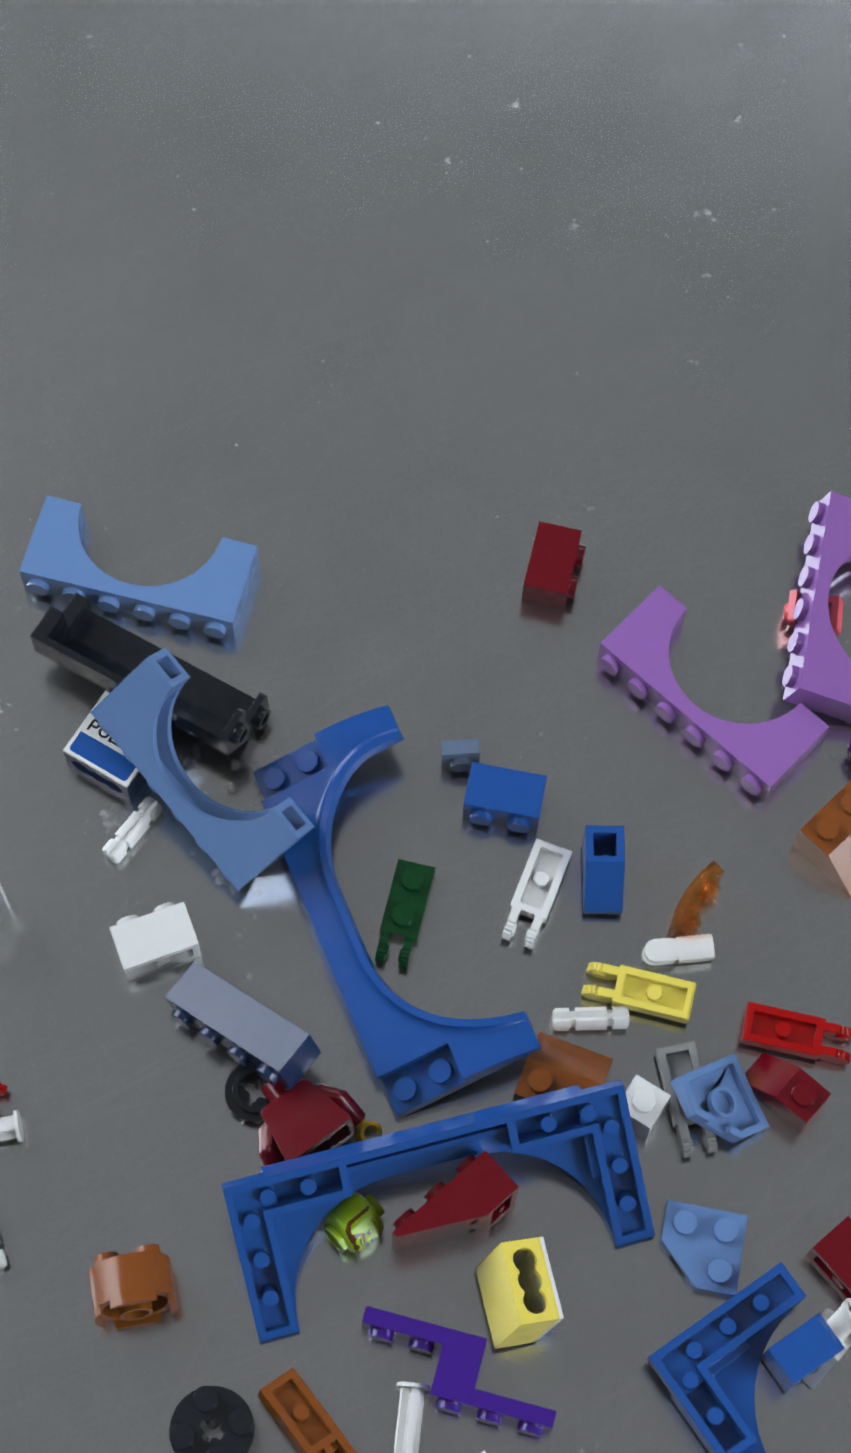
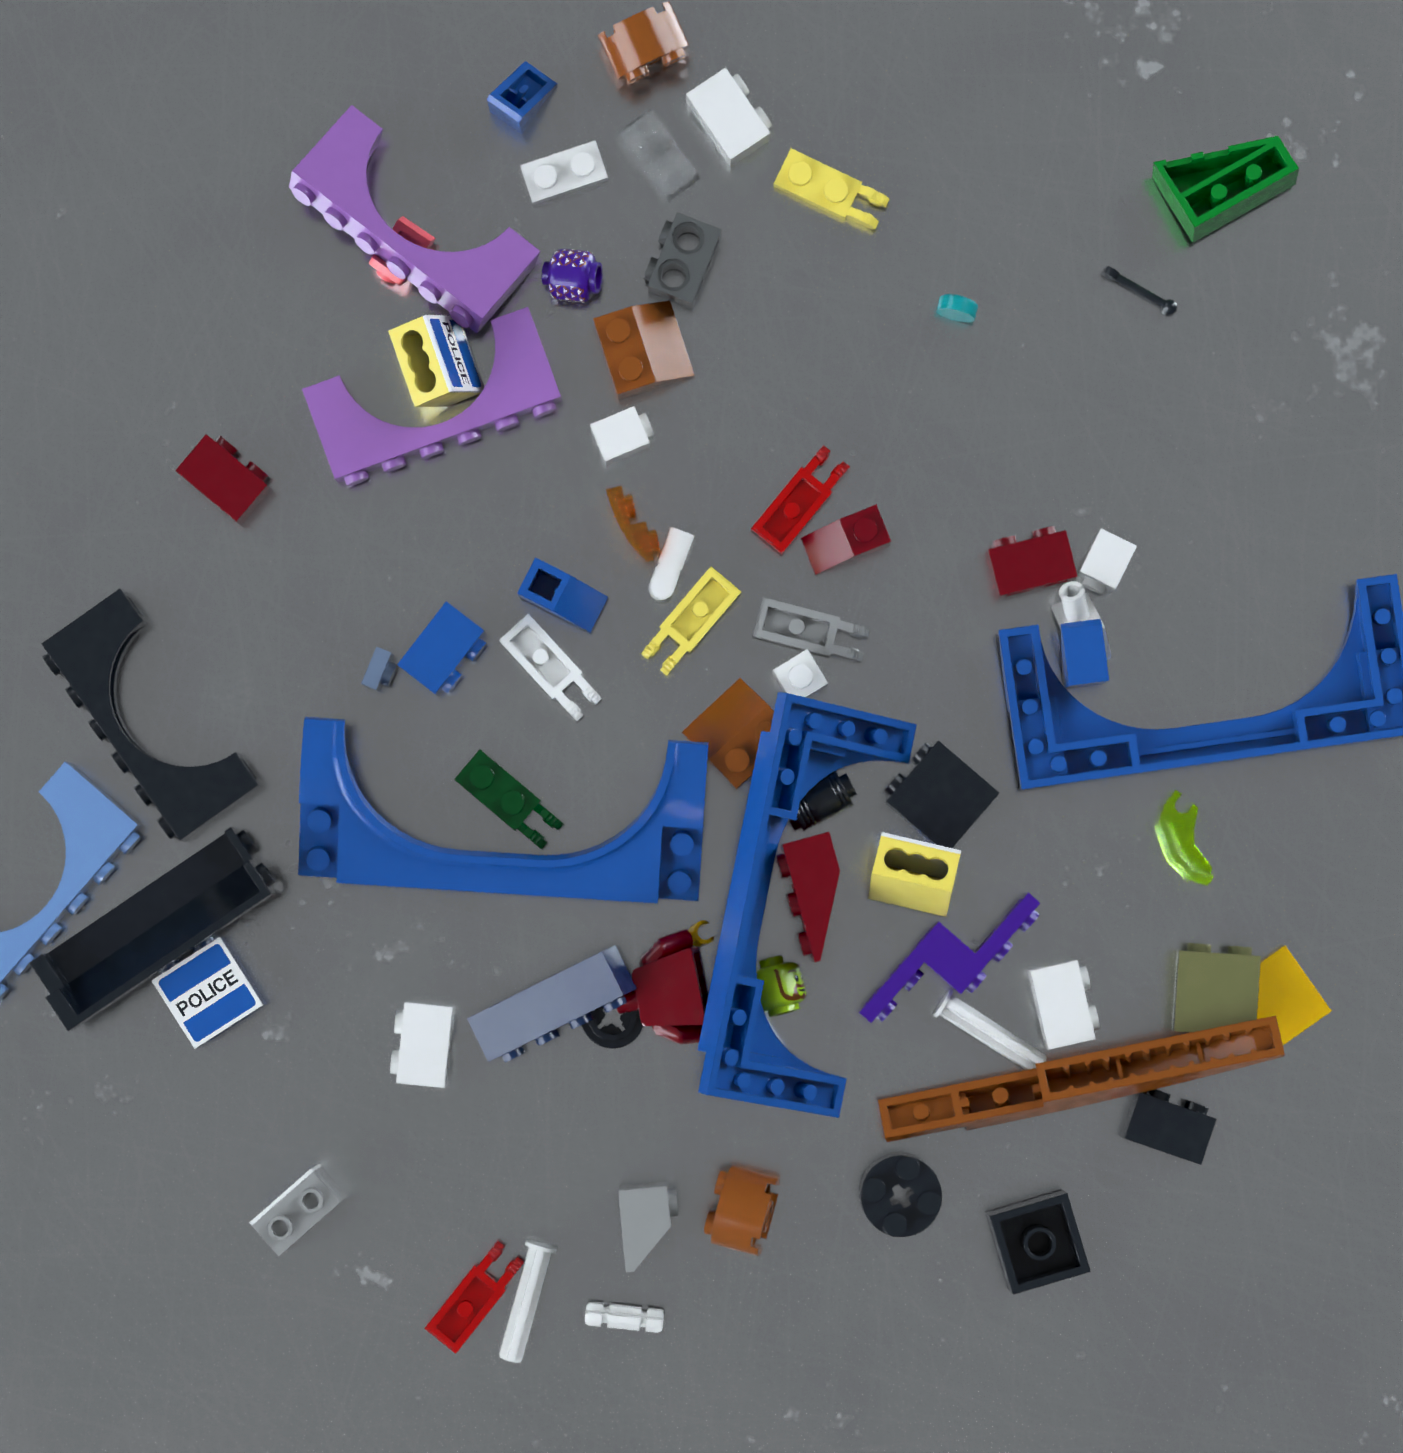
camera: 60 degrees left, 20 degrees up
medium blue arch [90,648,315,891] -> none
white axle [102,796,163,864] -> none
white axle [552,1006,630,1031] -> none
medium blue plate [660,1200,748,1298] -> none
medium blue plate [670,1053,770,1143] -> none
none -> black arch [41,588,263,842]
none -> piece [388,315,484,407]
none -> white brick [590,406,654,466]
none -> light grey slope [618,1181,679,1273]
none -> black head [789,771,857,831]
none -> black piece [884,740,999,848]

